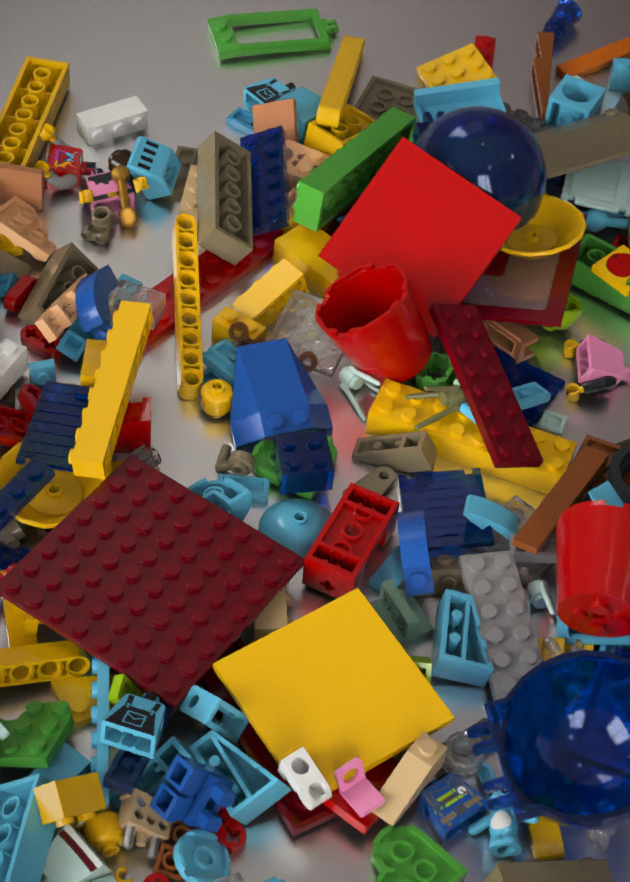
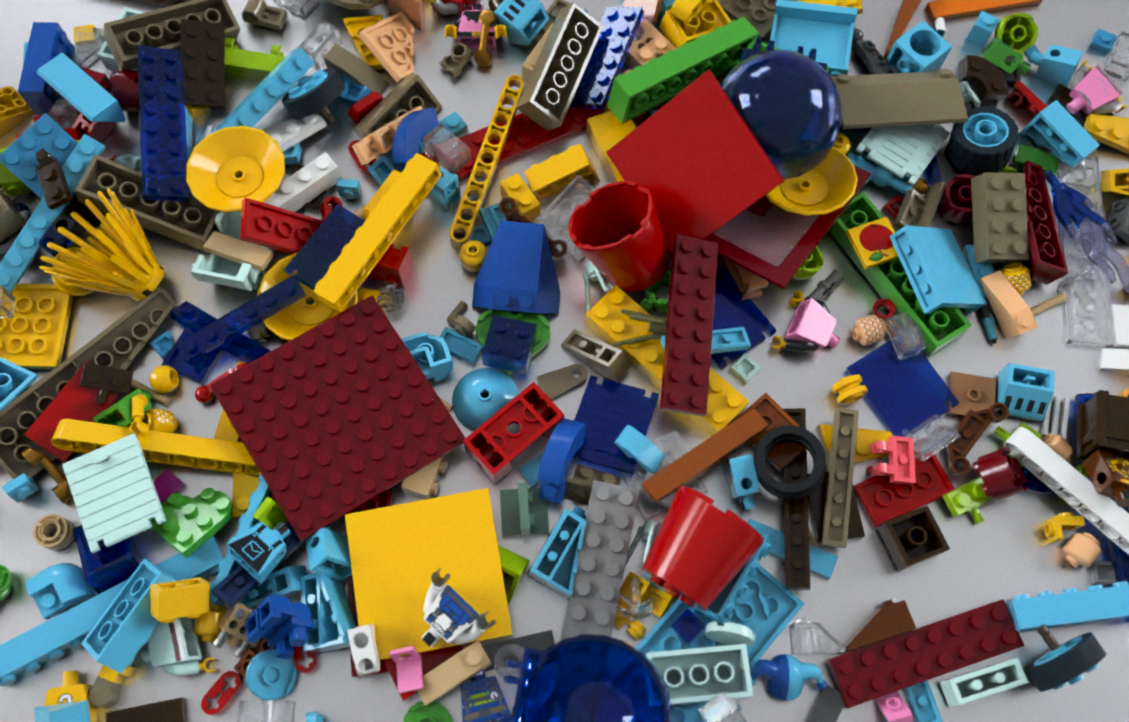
camera: 25 degrees right, 20 degrees up
none -> torso [421,568,496,648]
none -> medium azure hinge [429,167,461,211]
none -> light grey pin [807,270,844,301]

